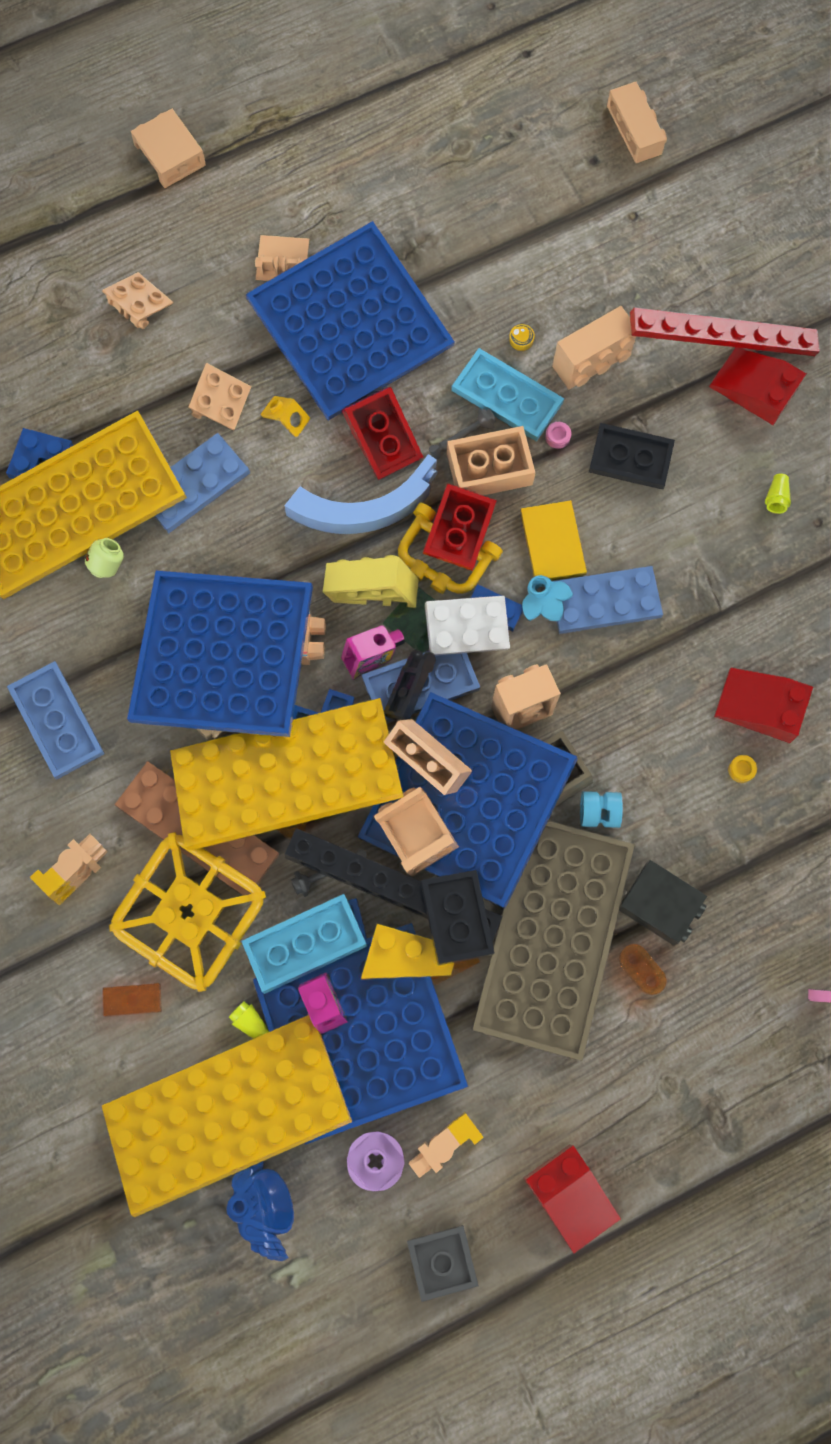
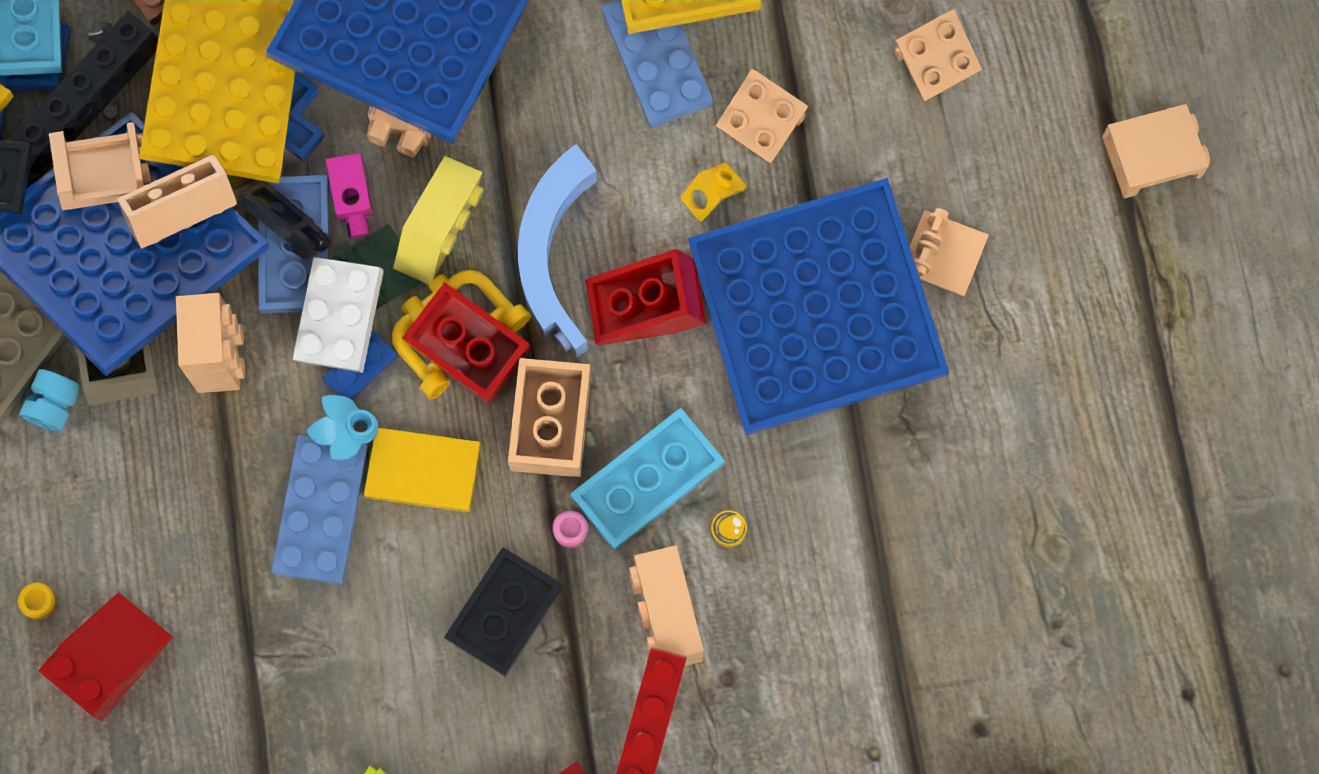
camera: 110 degrees right, 0 degrees up
dark grey piece [429,409,496,459] -> none

